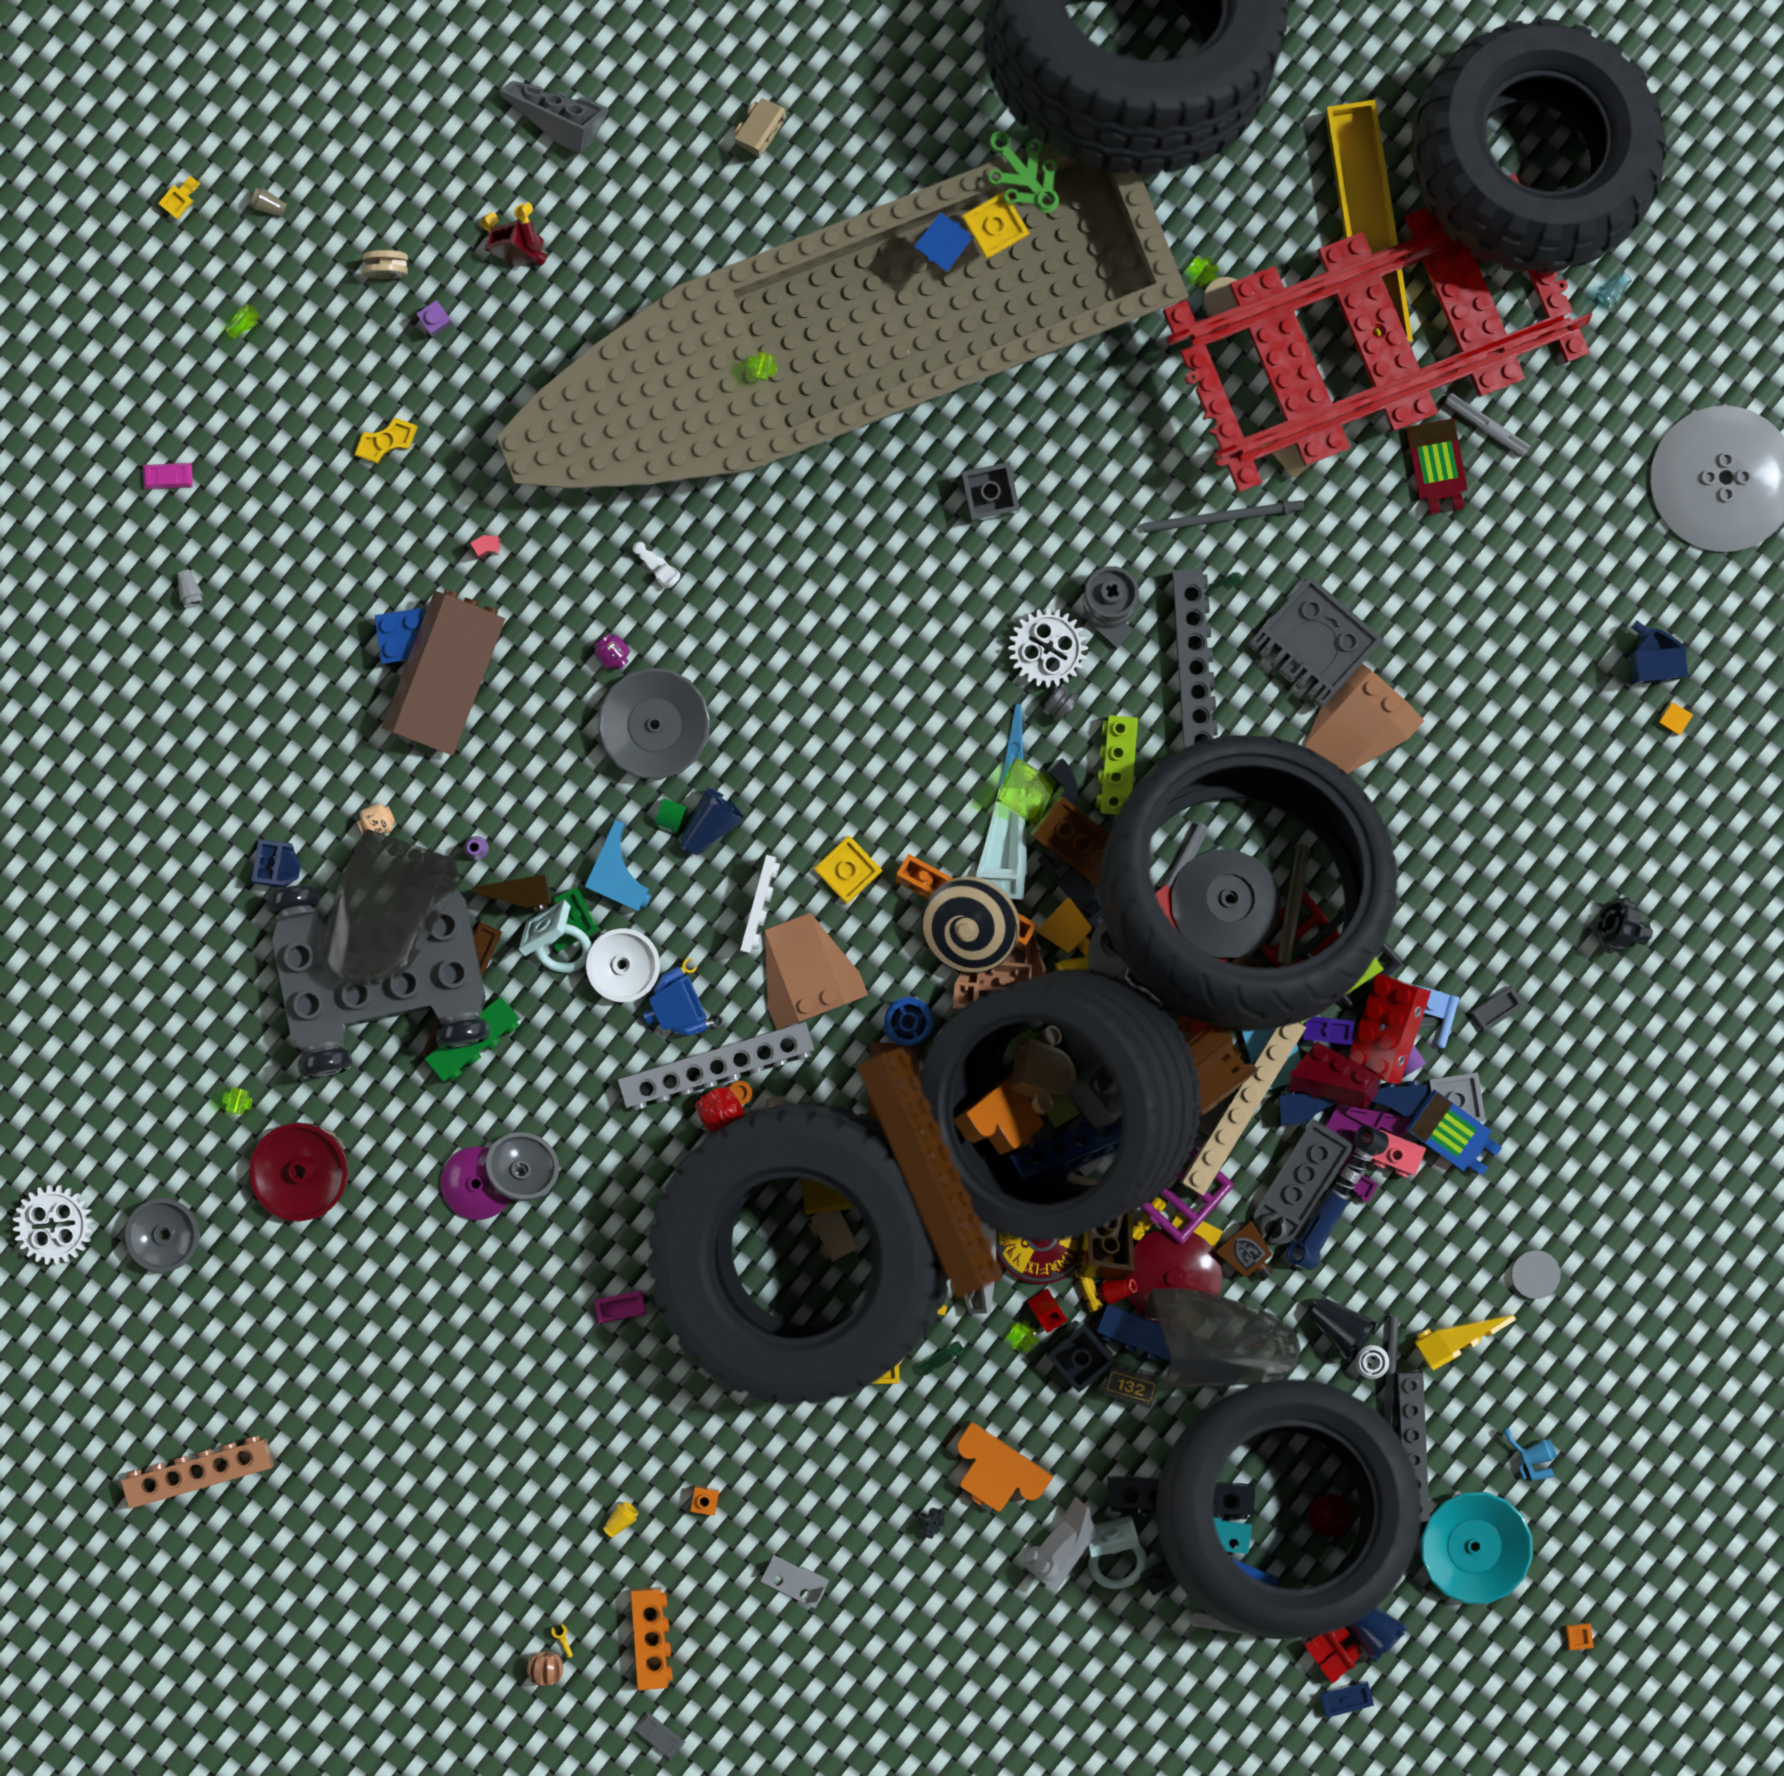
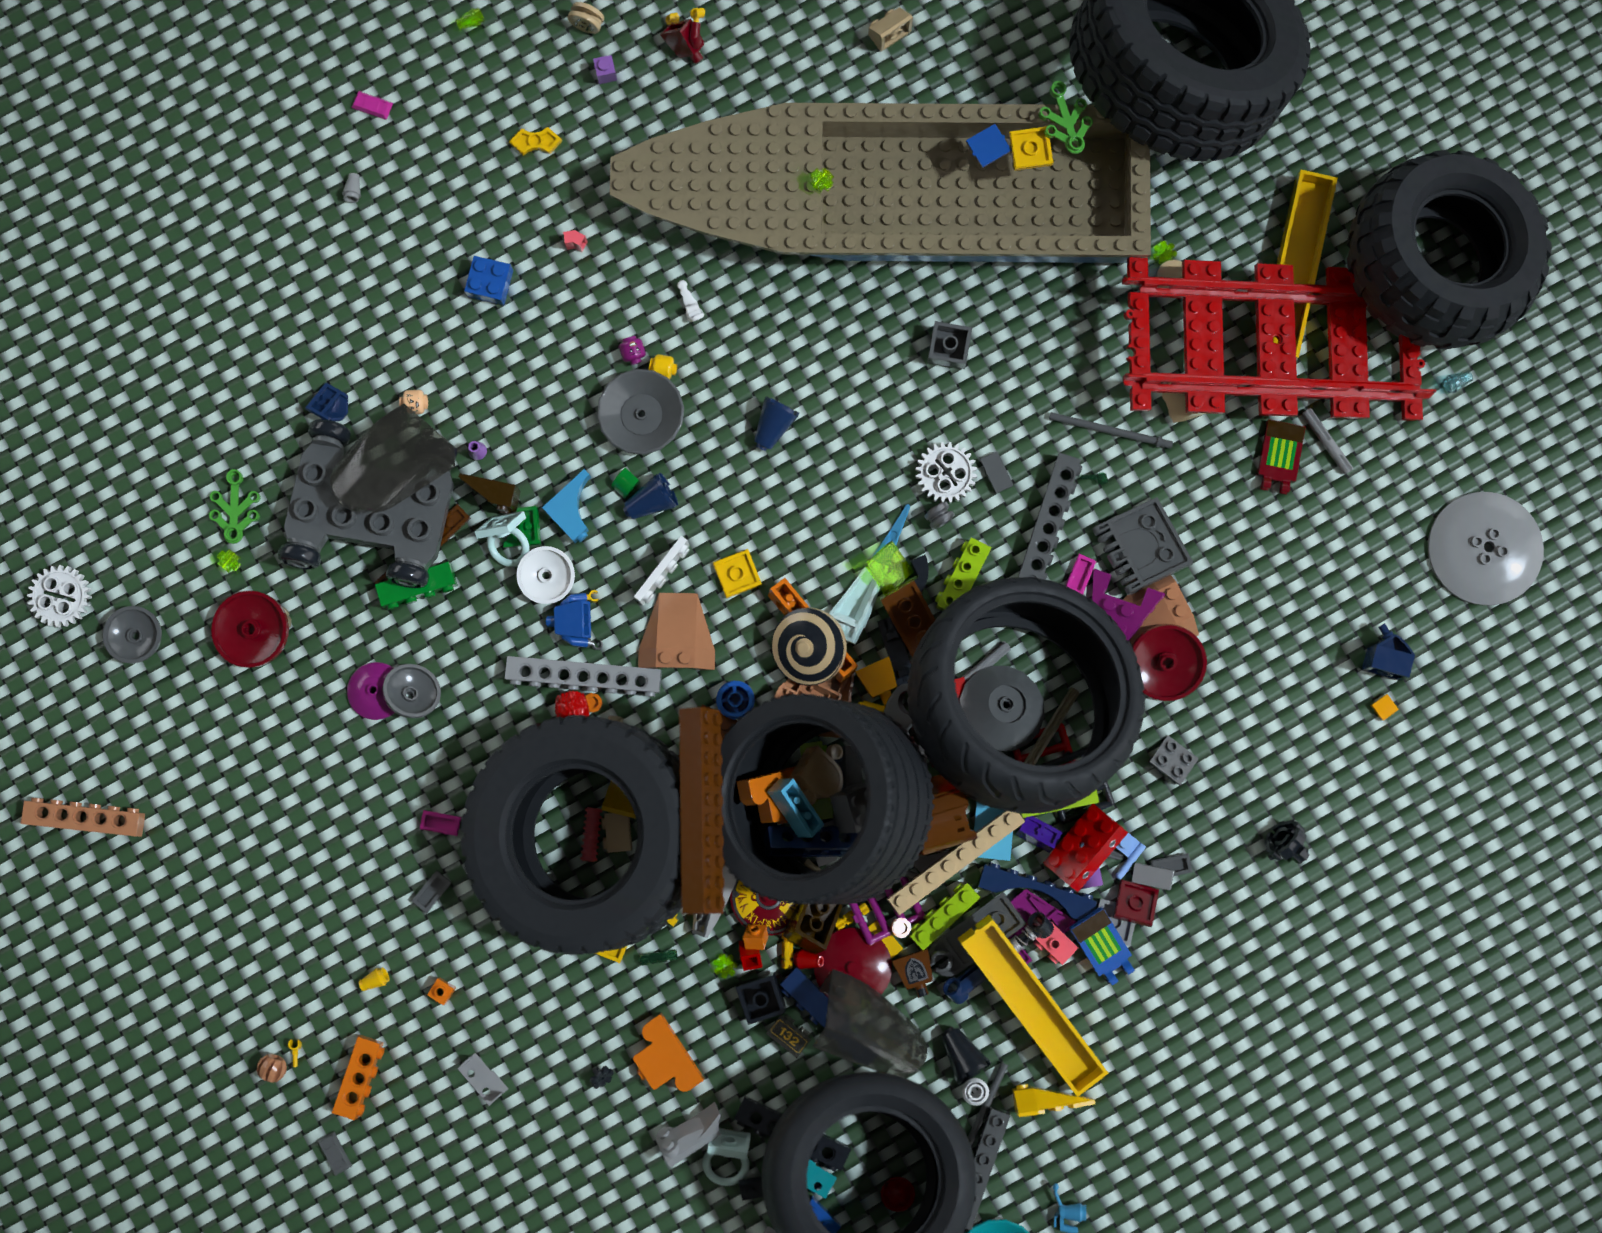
camera: 25 degrees right, 5 degrees down
reddish brown brick [382,589,506,756] -> none
dark grey wheel [1083,566,1139,628] -> none
dark red wedge [1289,1042,1379,1109] -> none
light grey tile [1511,1250,1561,1299] -> none
none -> bright green plant [209,469,261,544]
none -> dark grey tile [412,870,452,913]
none -> coral piece [580,807,603,862]
none -> yellow head [649,354,677,379]
none -> orange plate [743,924,769,950]
none -> dark blue cone [754,396,799,451]
none -> medium azure brick [767,779,824,838]
none -> tile [890,918,911,938]
none -> lime brick [909,883,981,951]
none -> yellow piece [957,914,1108,1097]
none -> dark pink tile [1066,554,1097,594]
none -> magenta wing [1092,569,1165,640]
none -> dark red tile [1113,879,1159,927]
none -> dark red dish [1132,624,1207,701]
none -> light grey tile [1132,862,1175,890]
none -> dark grey hinge [1148,735,1199,786]

